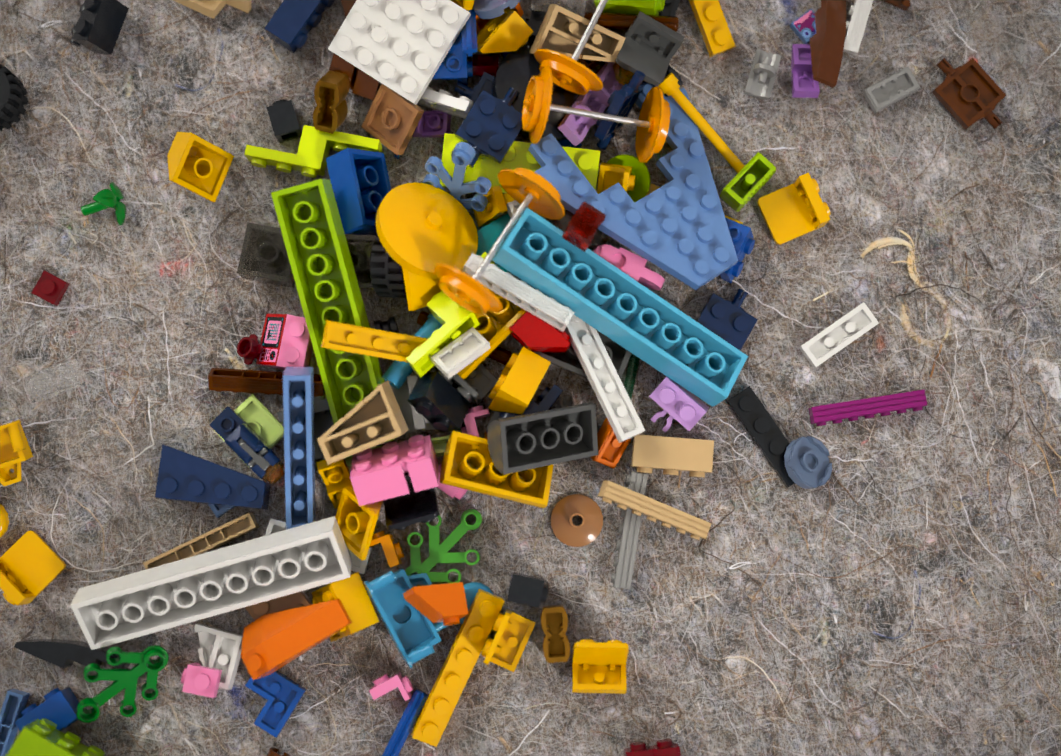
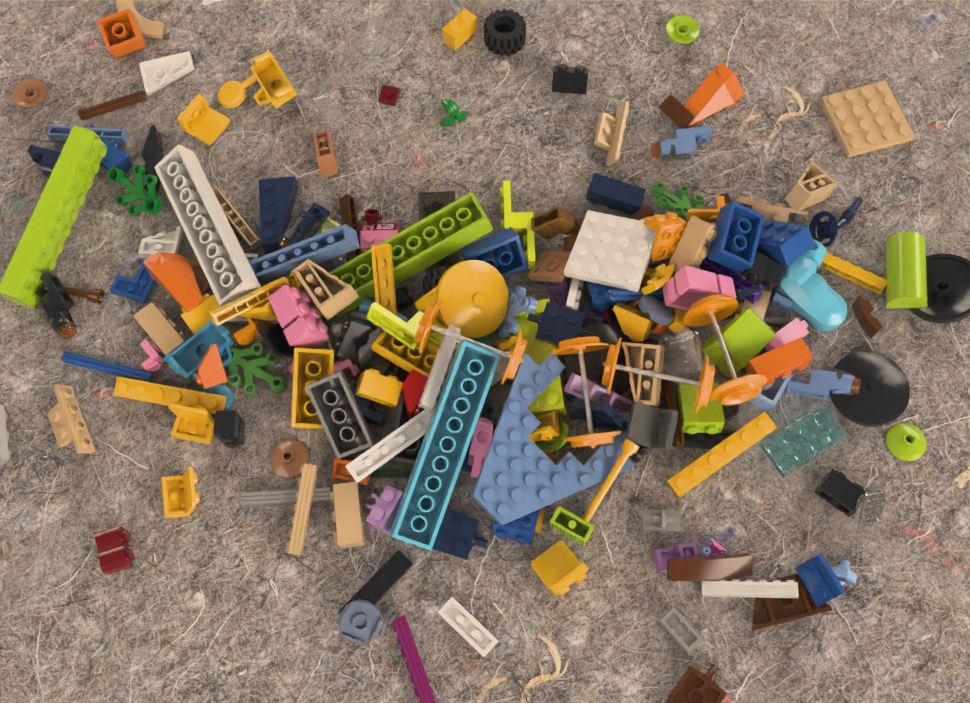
camera: 80 degrees right, 15 degrees down
yellow slope [167,132,234,203] -> none
bright pink bracket [181,662,222,698] -> none
black brick [267,100,302,143] -> none
white plate [431,327,490,379] -> none
pearl gold brick [541,605,570,663] -> none
clear red bracket [562,202,606,252] -> none
none -> tan brick [133,302,188,355]
none -> yellow piece [209,277,290,326]
none -> nougat slope [313,130,339,177]

